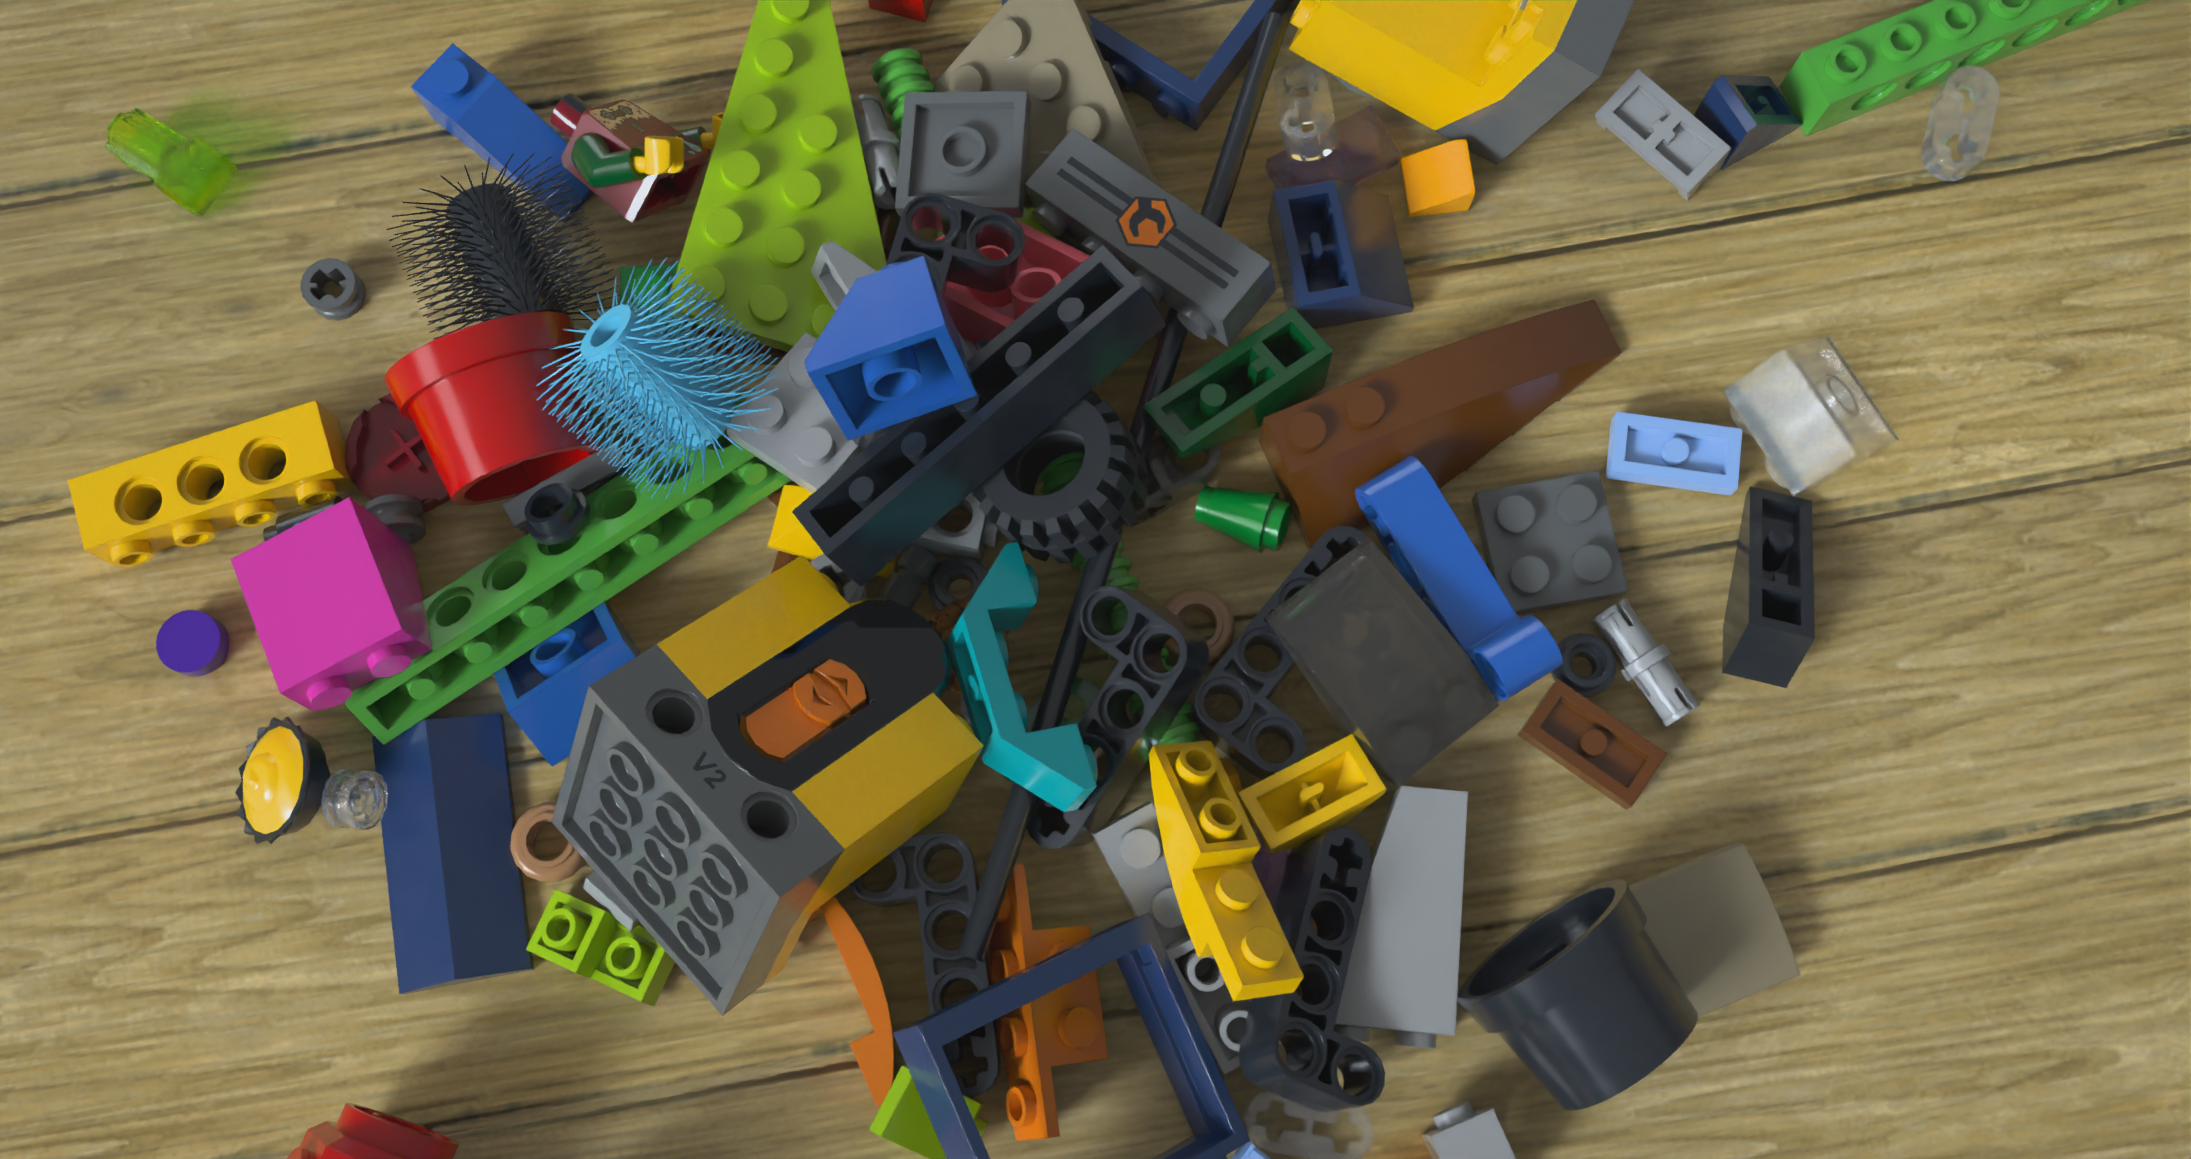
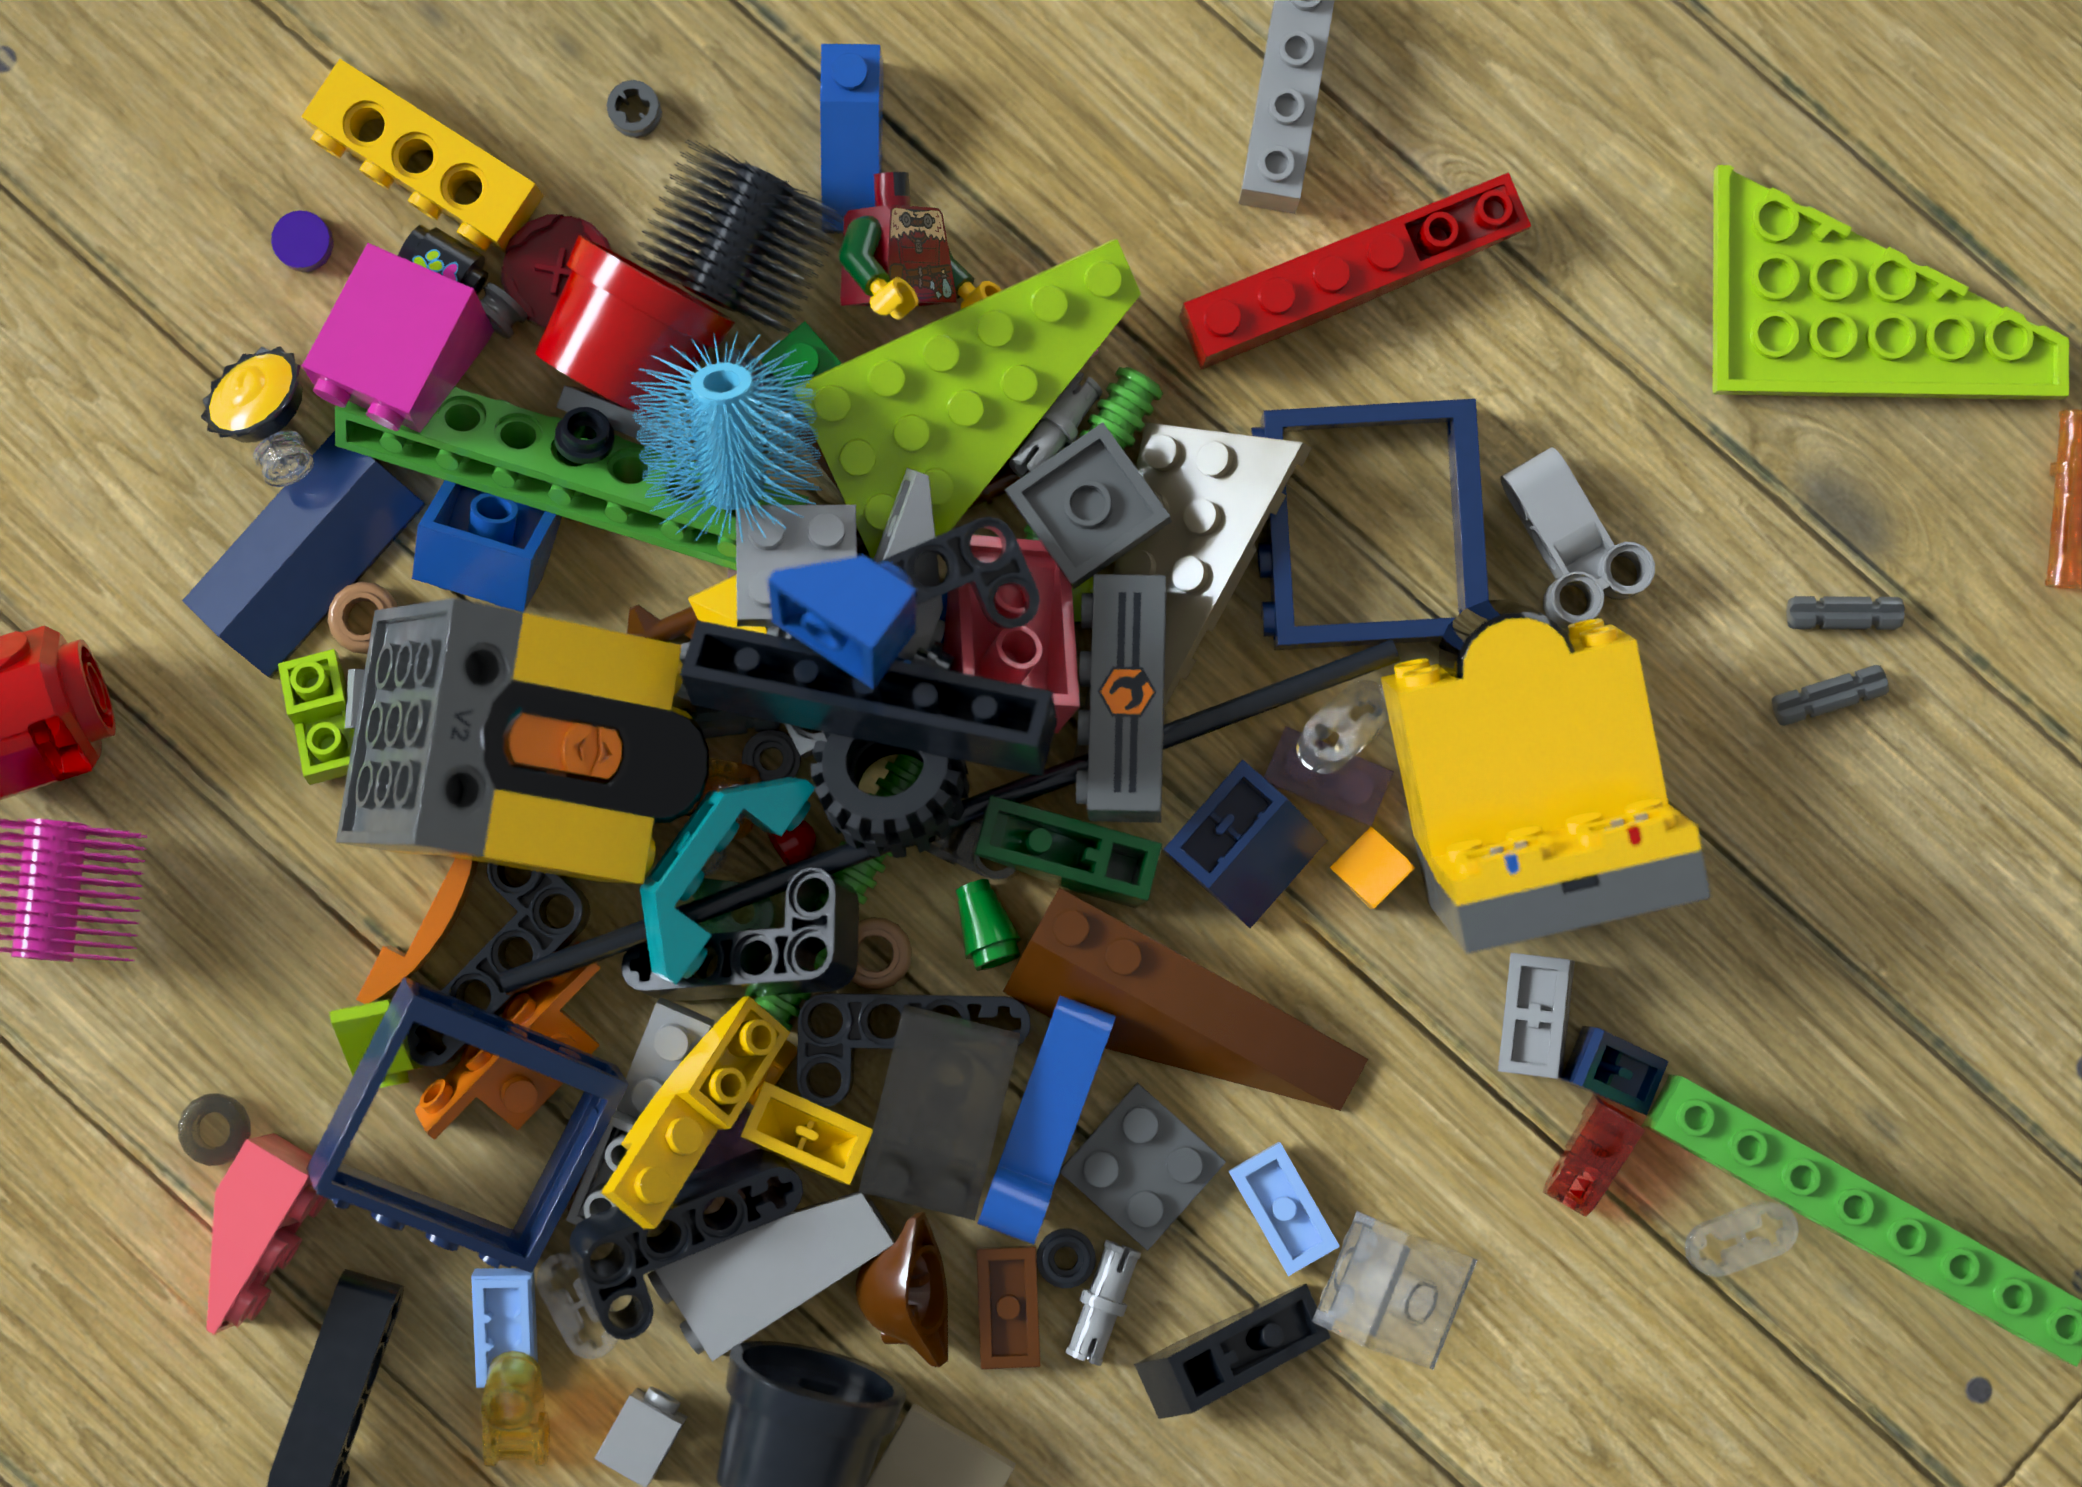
camera: 55 degrees right, 10 degrees up
none -> red hinge [766,820,816,866]
none -> reddish brown hat [856,1212,948,1368]
none -> clear red leg [1543,1094,1645,1217]

